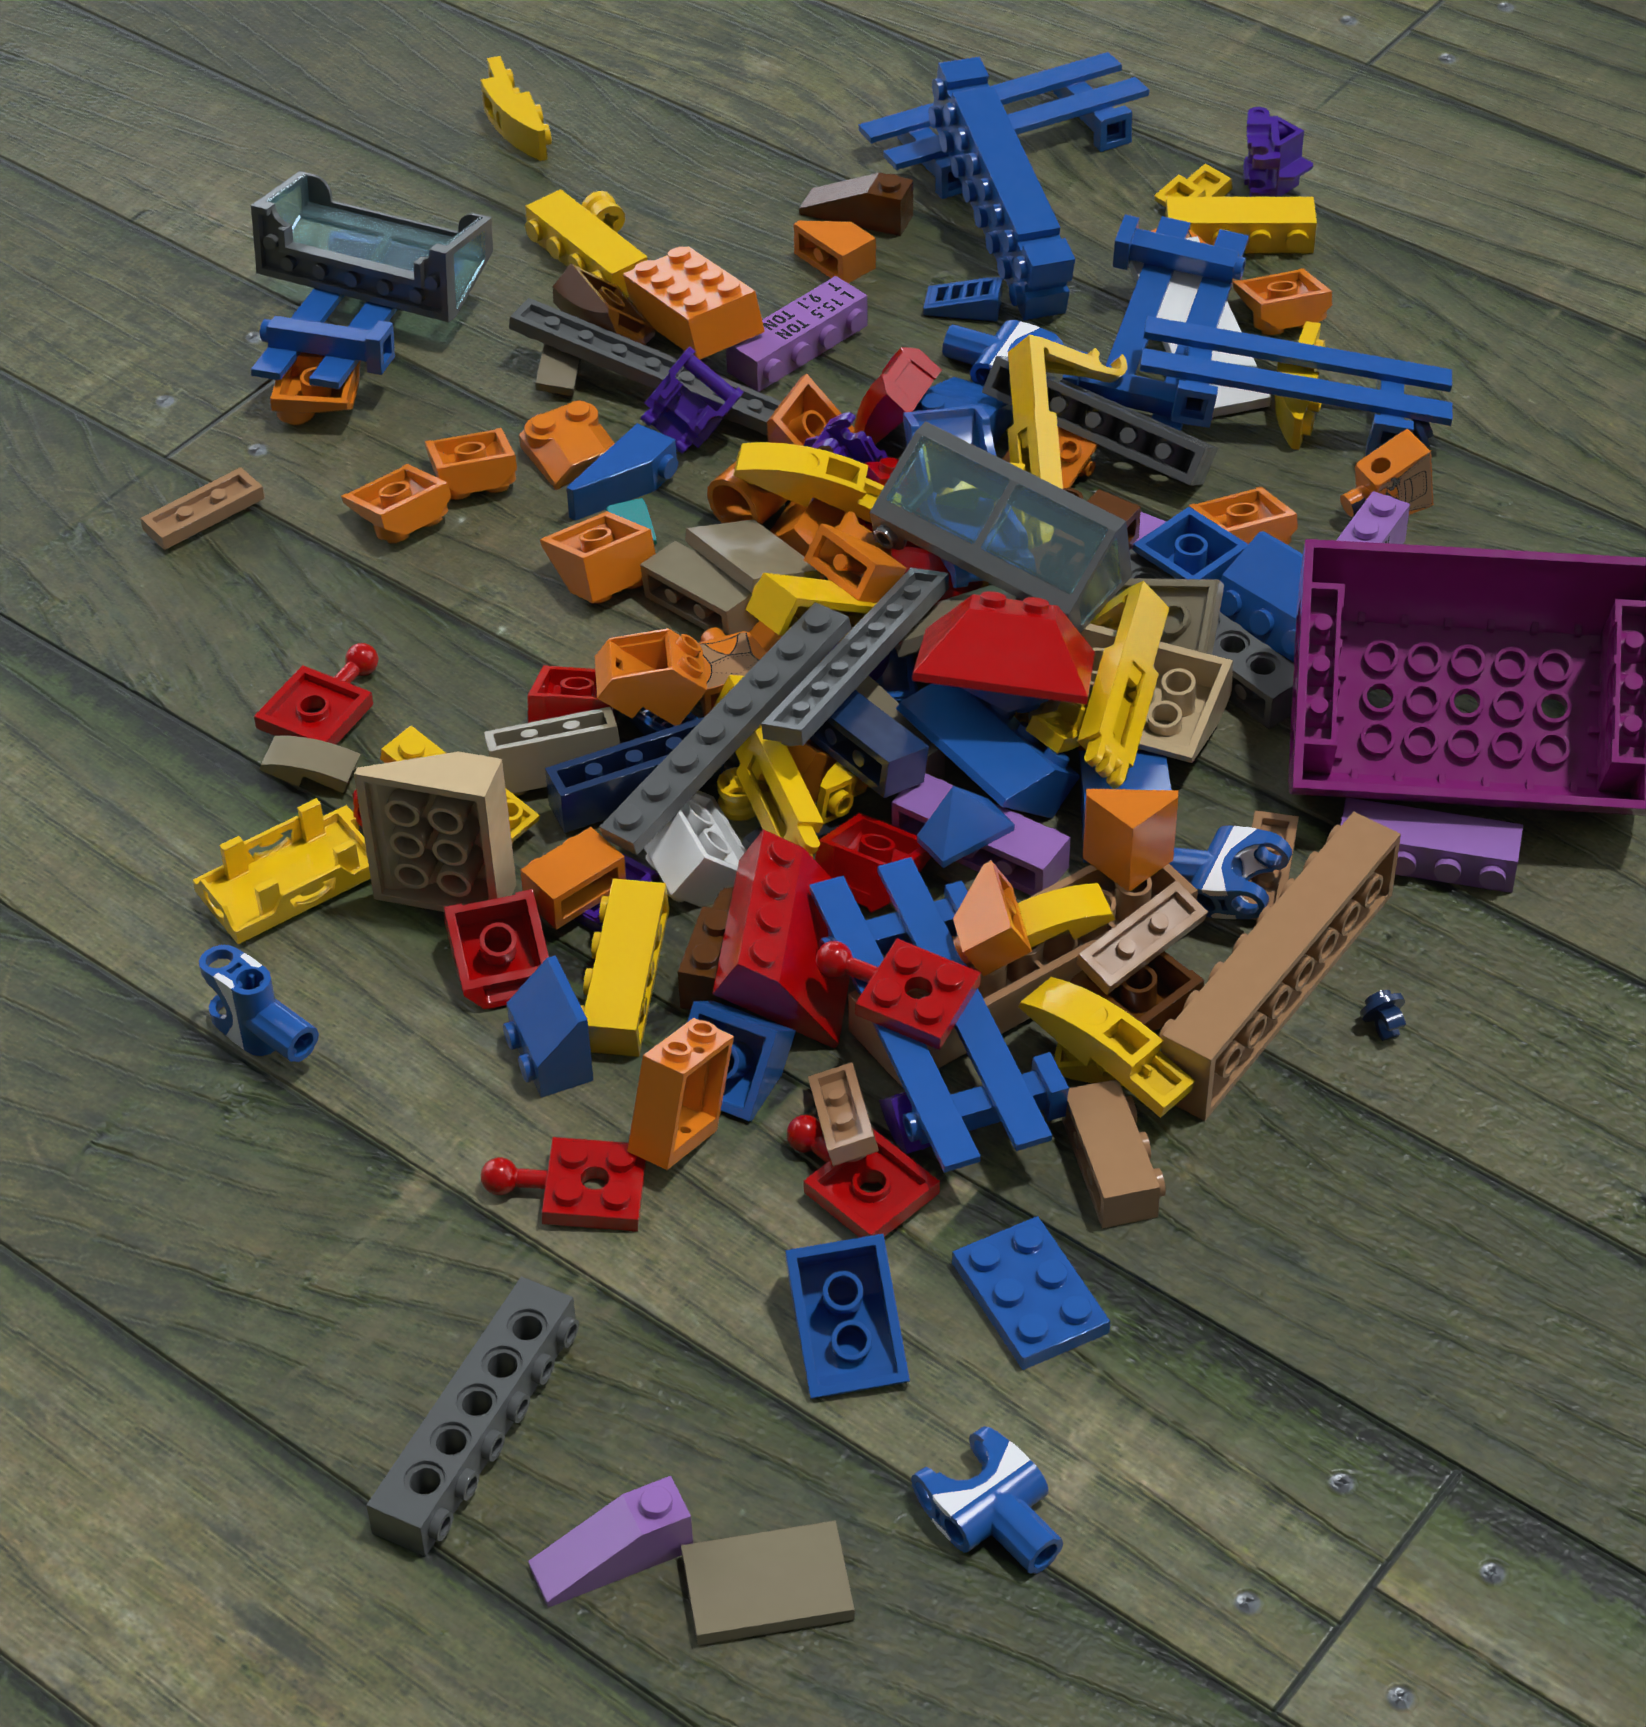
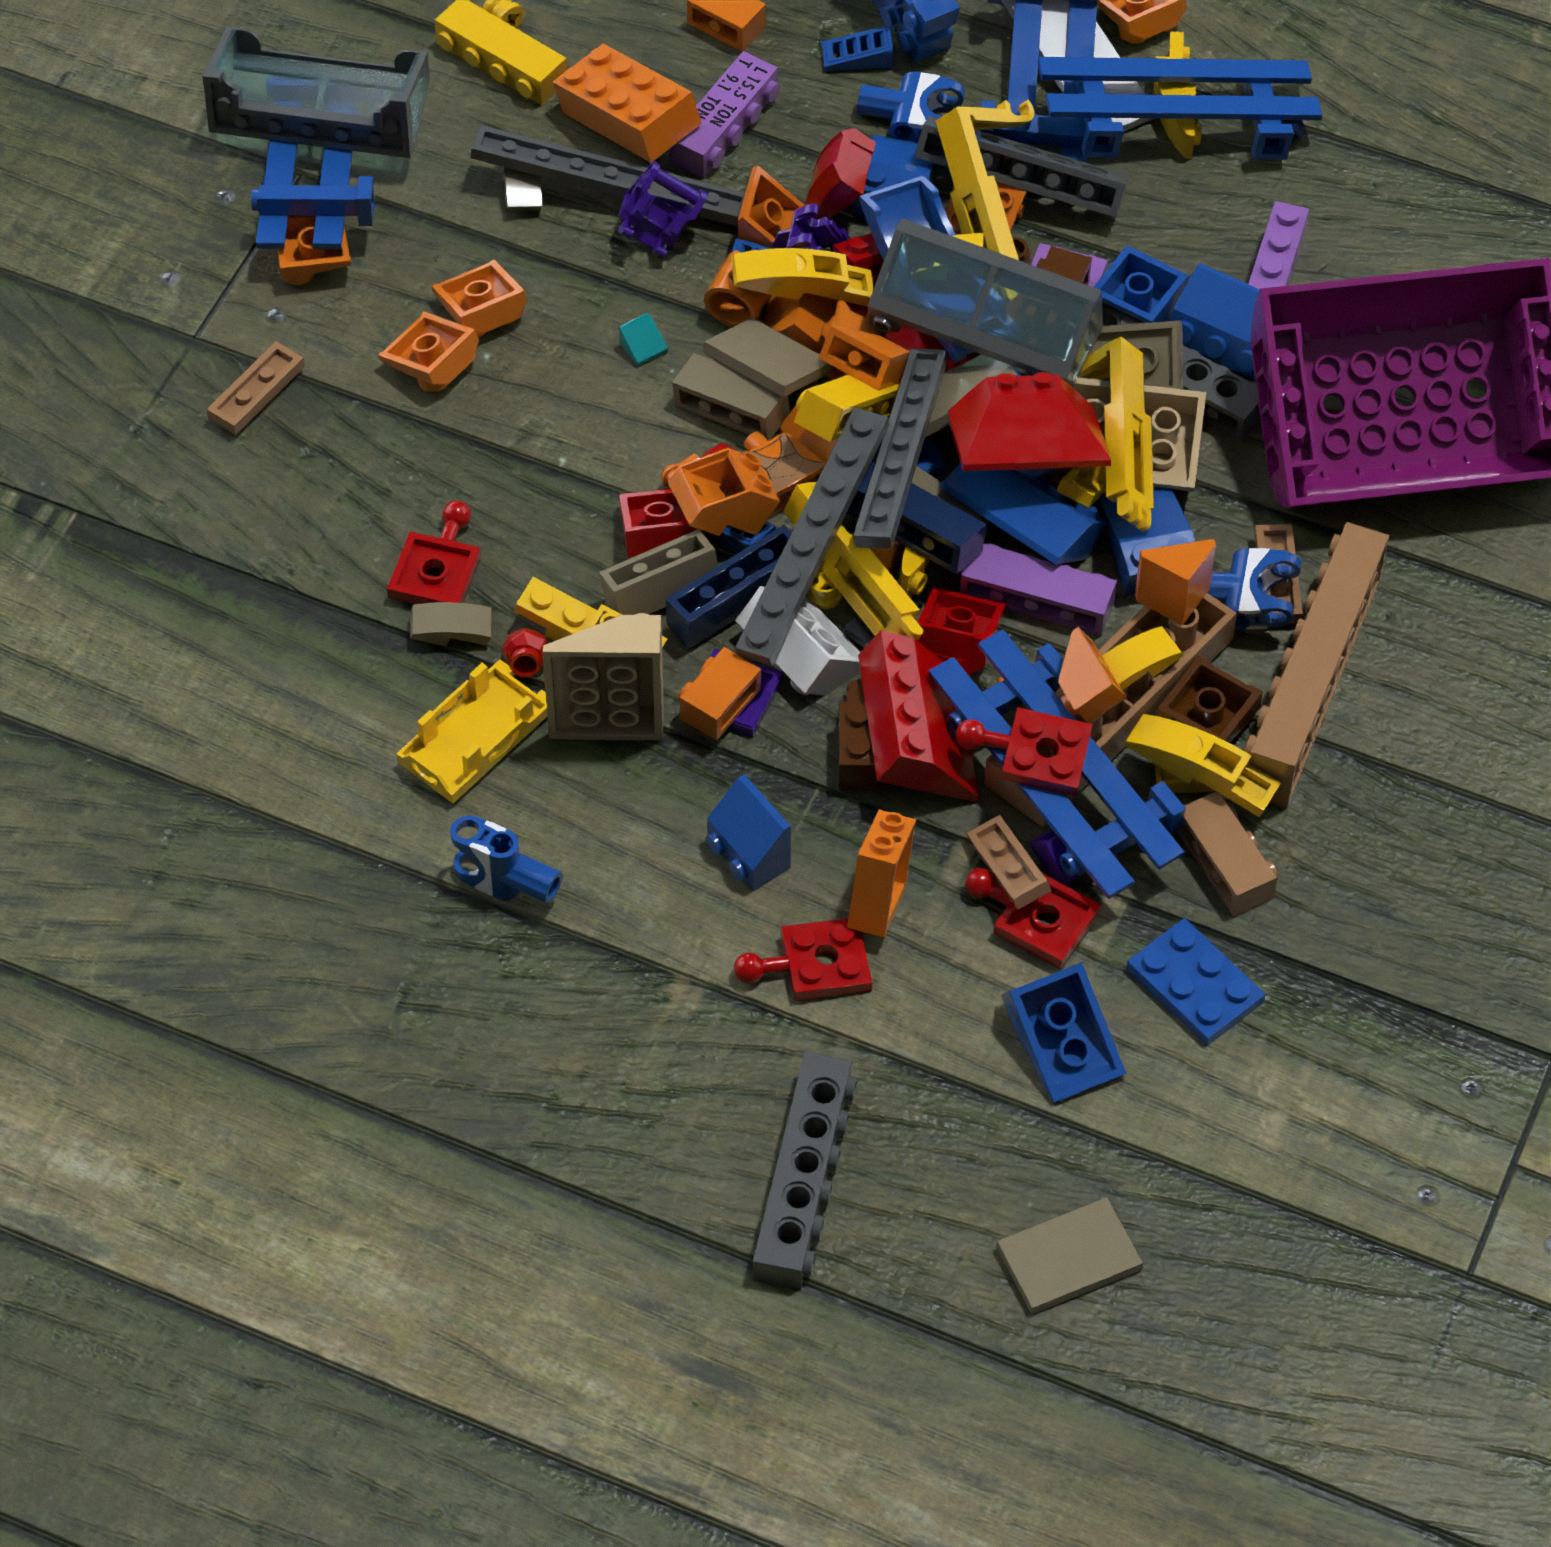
camera: 15 degrees left, 10 degrees up
red slope [444,889,549,1009] -> none
orange slope [519,401,615,490] -> none
medium lavender slope [528,1476,693,1608] -> none
orange slope [540,511,656,603] -> none
reddish brown slope [553,263,655,345] -> none
blue slope [566,423,678,521] -> none
yellow brick [580,878,669,1057] -> none
blue slope [687,1001,796,1121] -> none
blue connector [911,1426,1063,1573] -> none
blue slope [917,786,1015,868] -> none
medium nougat plate [1075,880,1208,995] -> none
orange slope [1189,487,1298,545] -> none
orange torso [1340,429,1433,517] -> none
medium lavender brick [1341,798,1523,893] -> none
dark blue plate [1360,990,1406,1041] -> none

